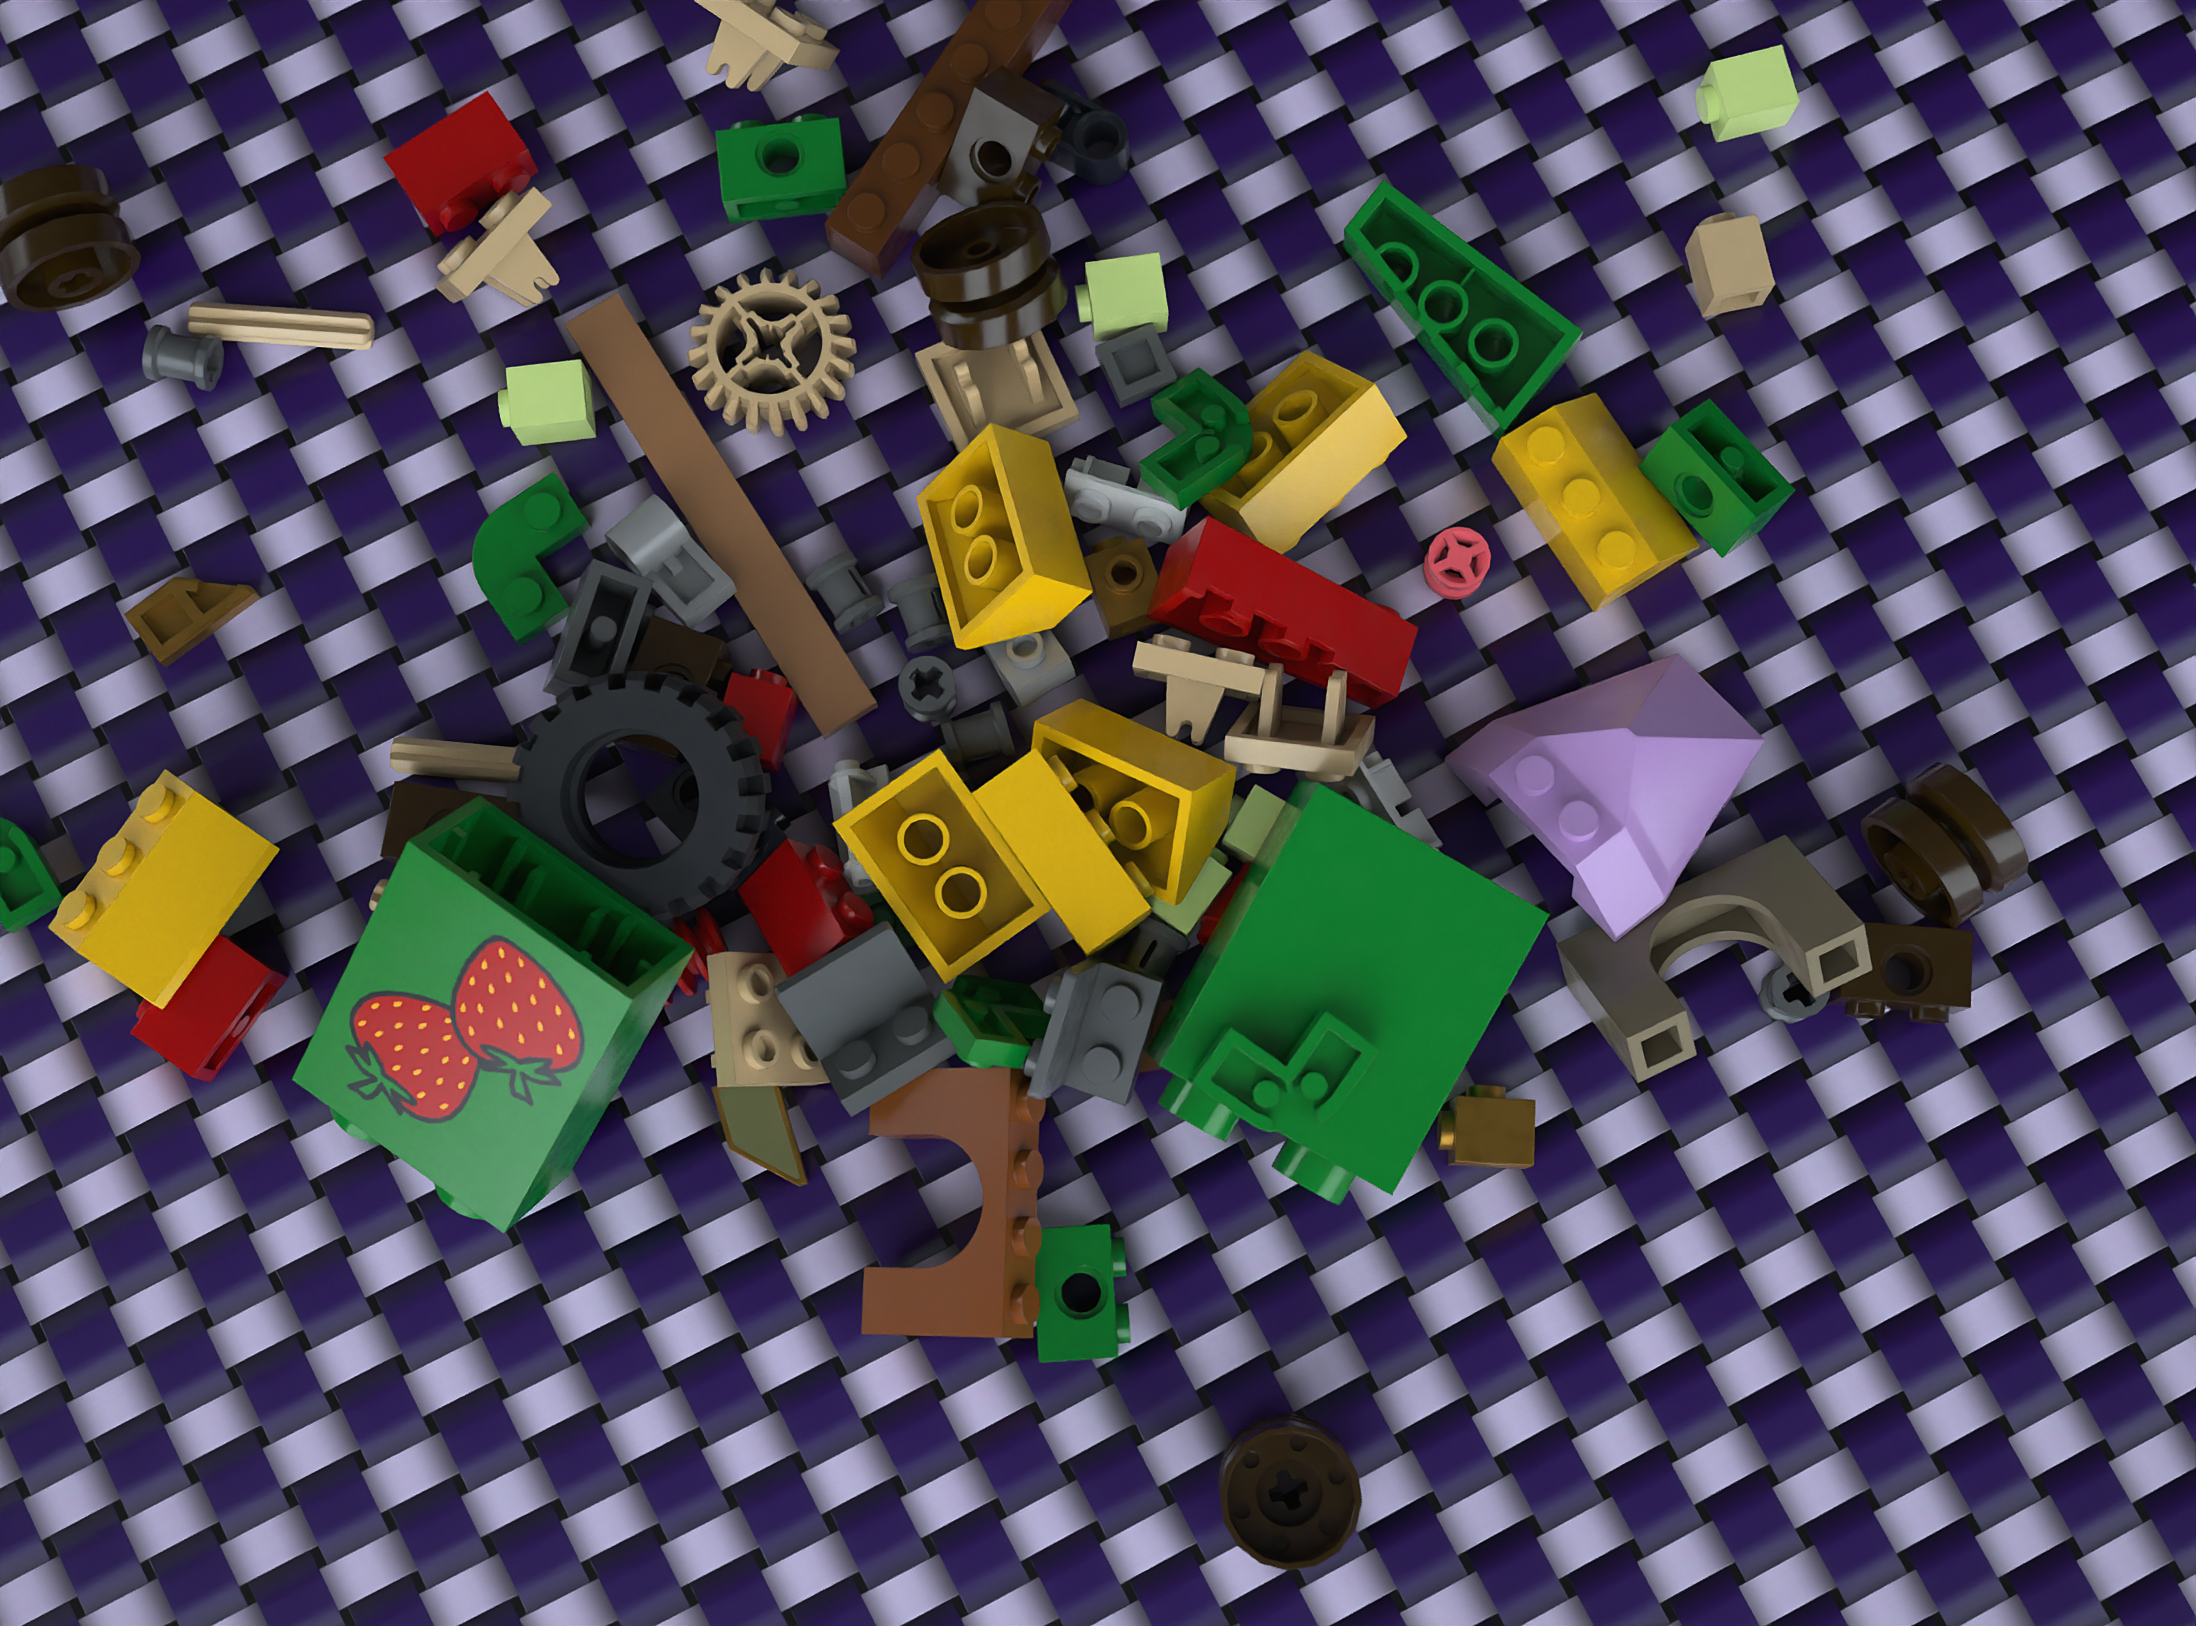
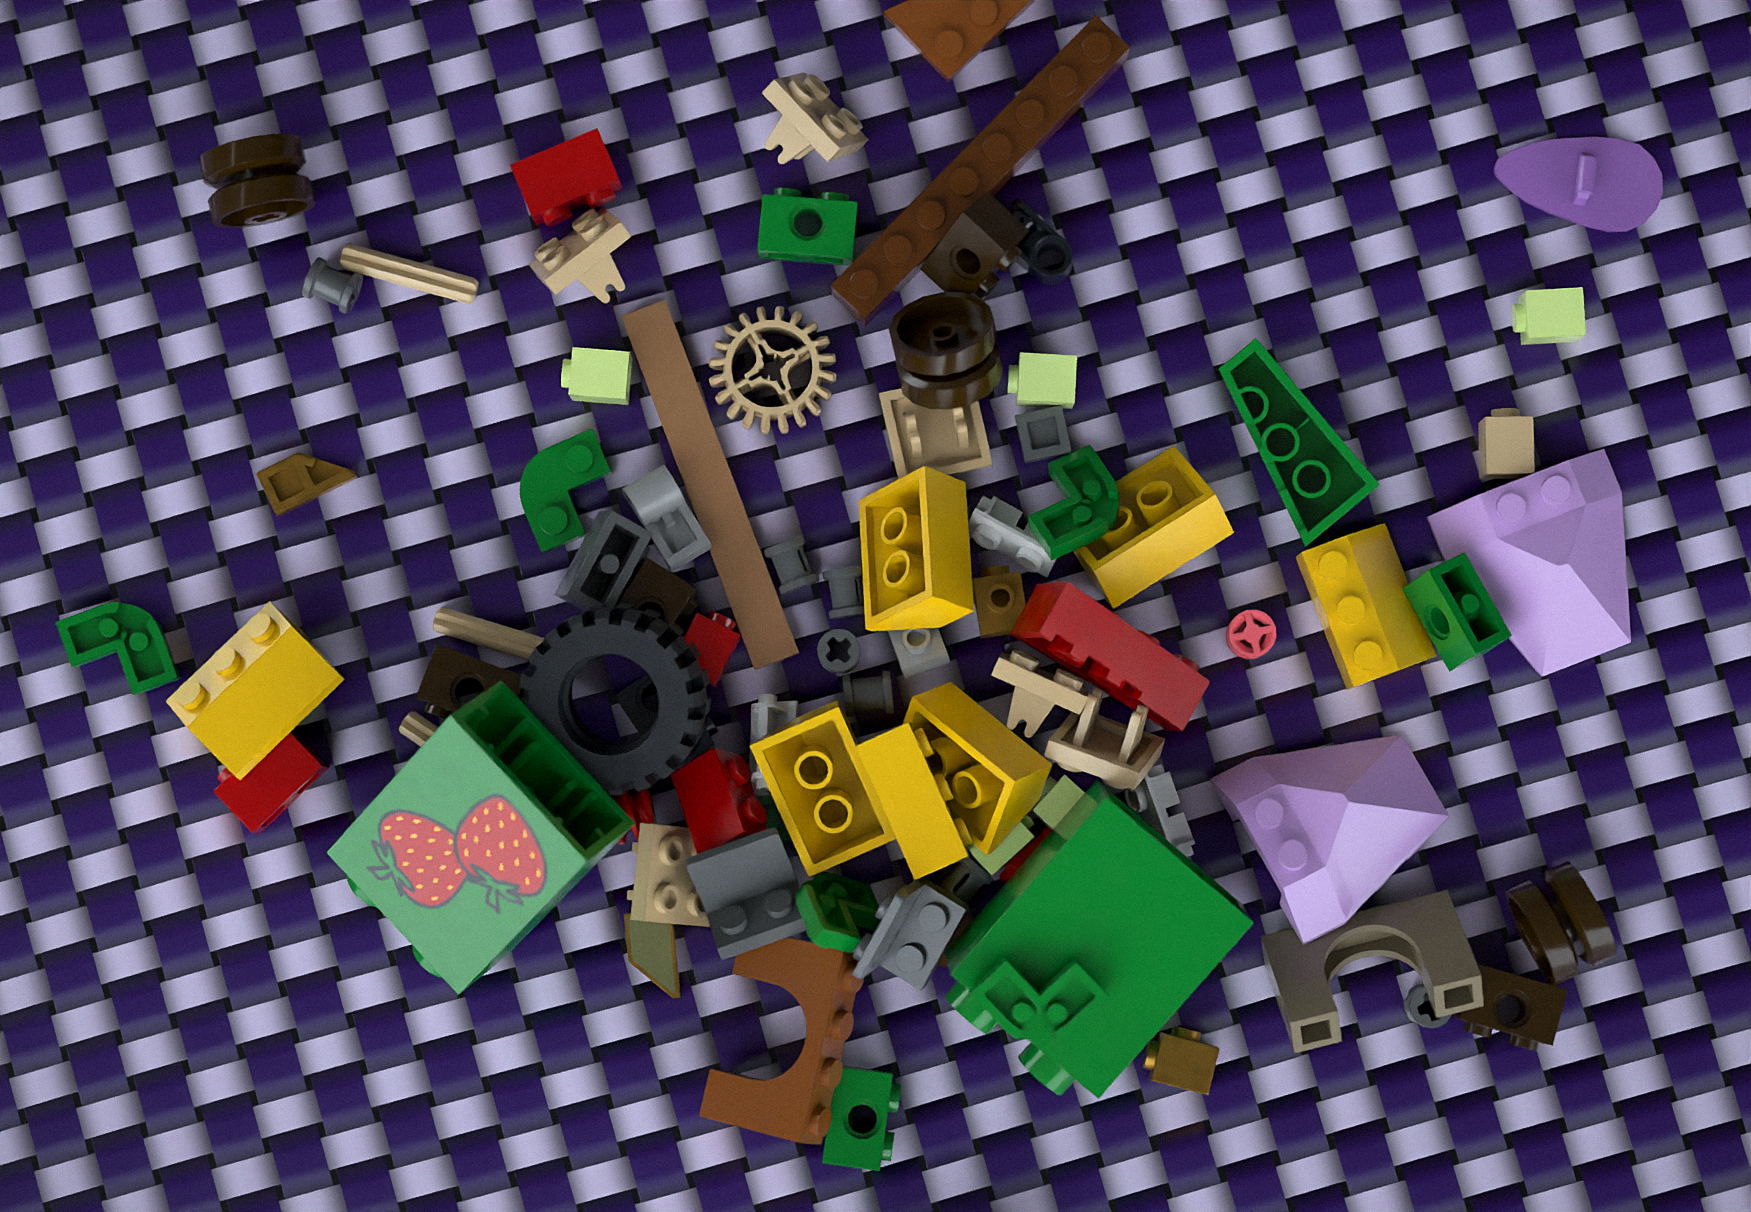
camera: 15 degrees right, 5 degrees up
none -> lavender wedge [1426,449,1631,677]

